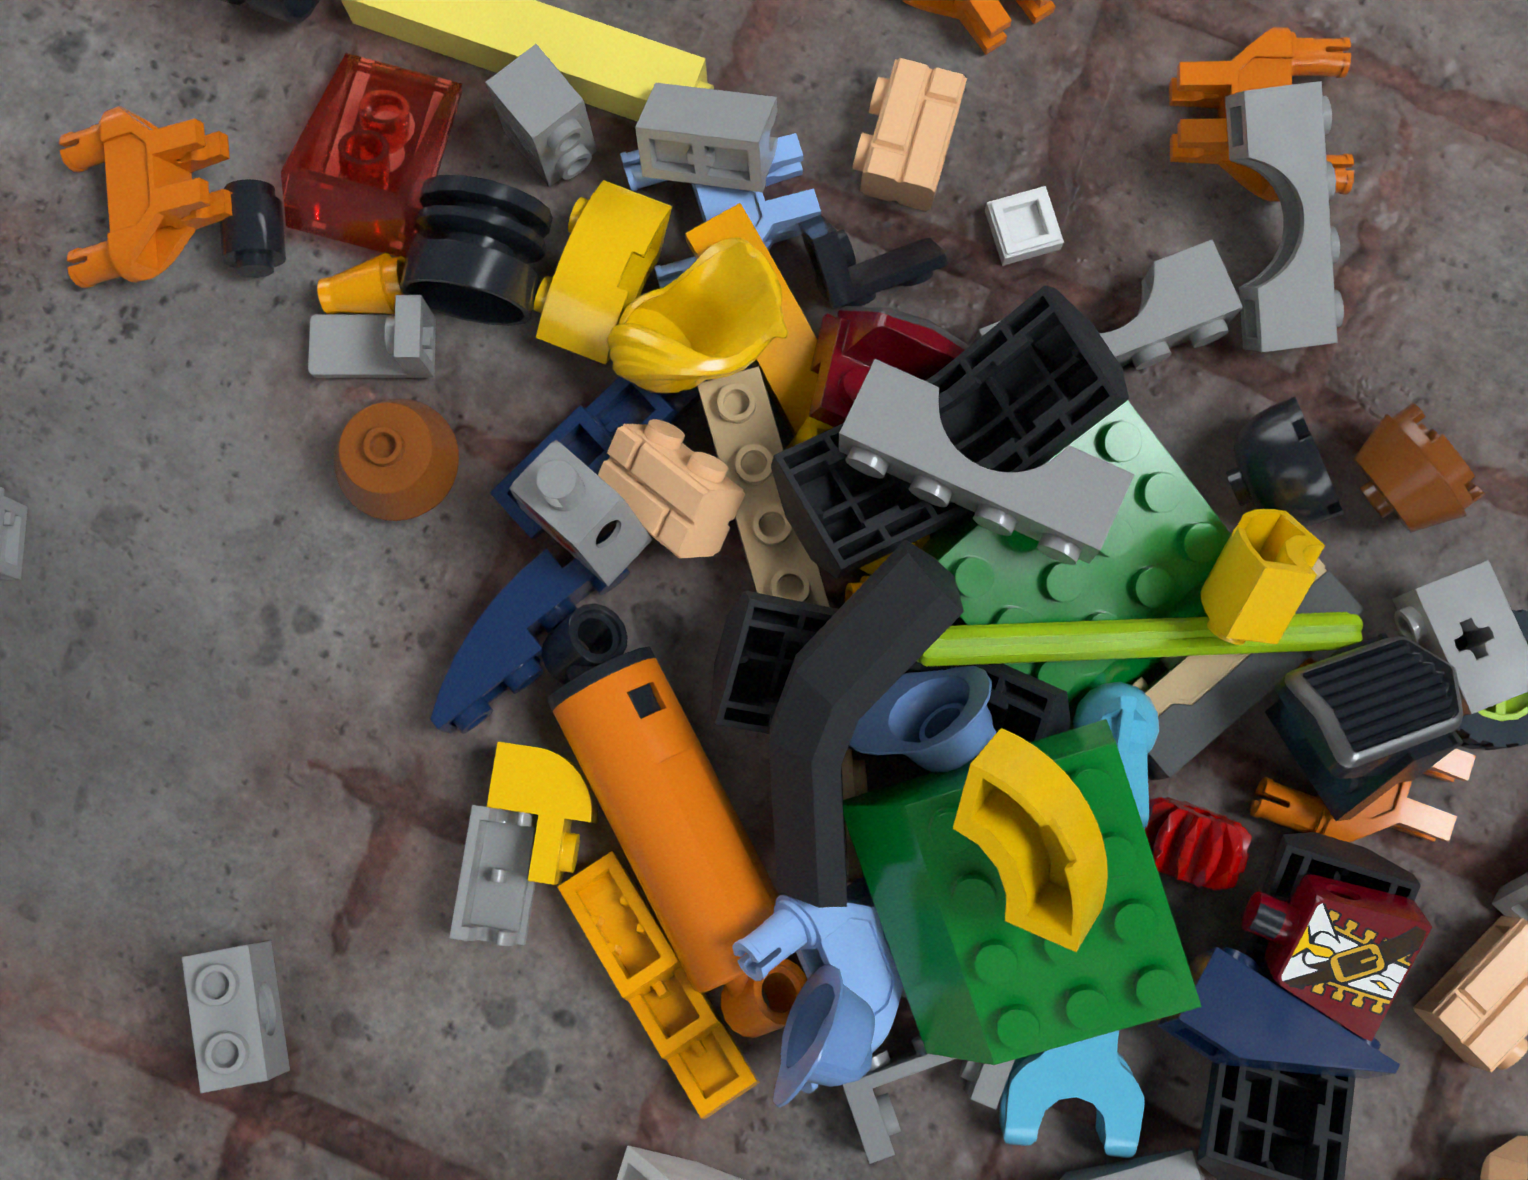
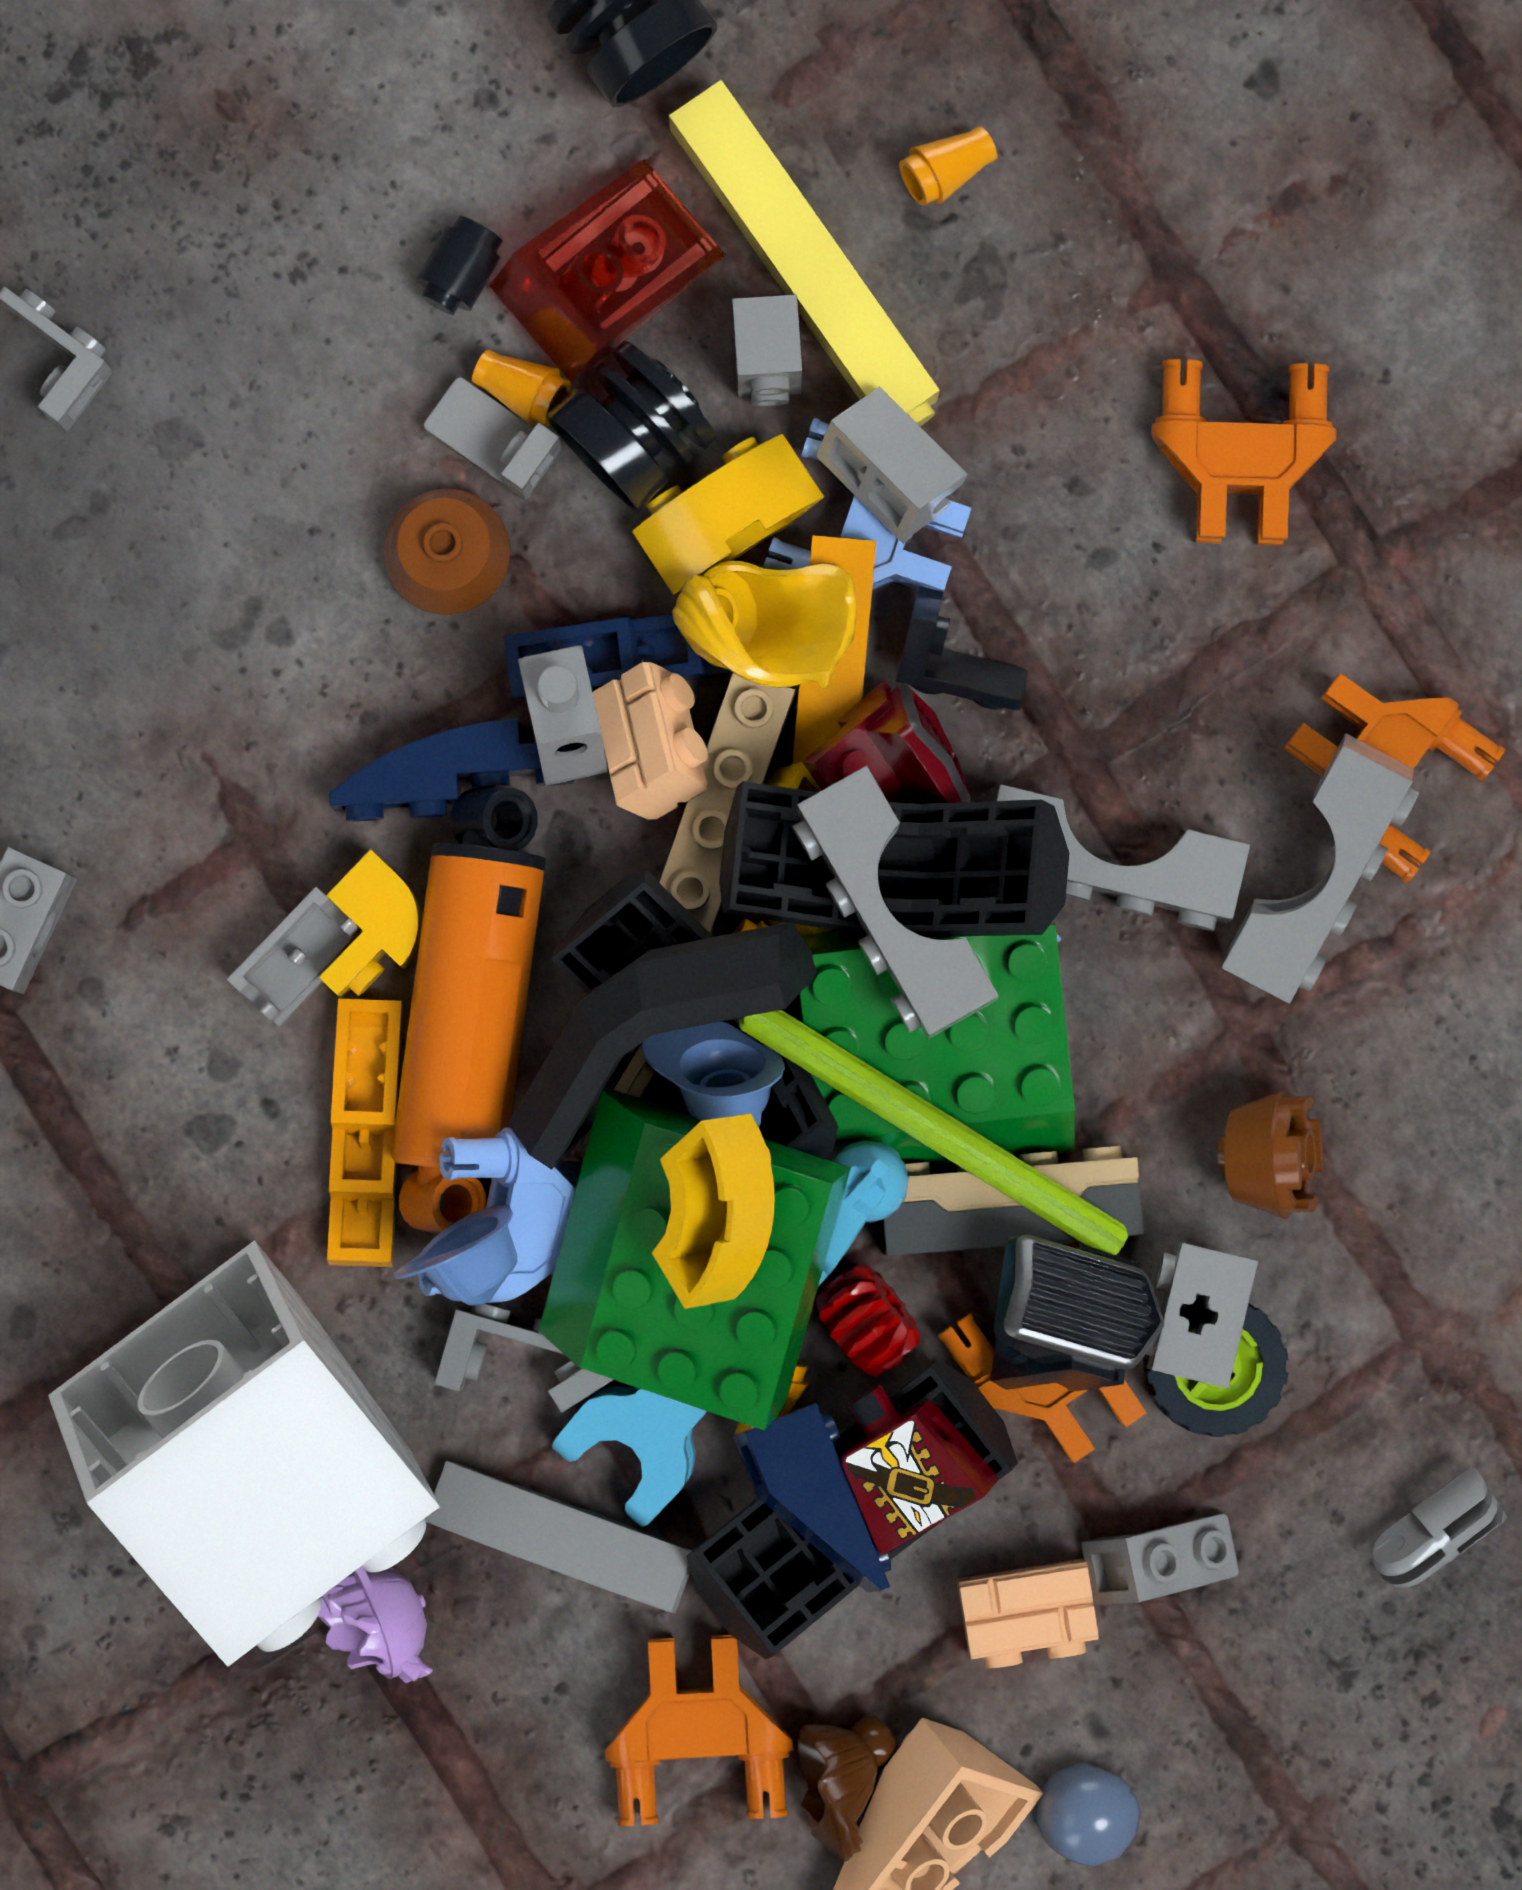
camera: 30 degrees right, 5 degrees up
orange connector [59,106,233,288] -> none
light nougat brick [853,58,967,211] -> none
white tile [985,186,1064,266] -> none
yellow brick [1201,509,1325,645] -> none
black cylinder [1226,396,1344,527] -> none

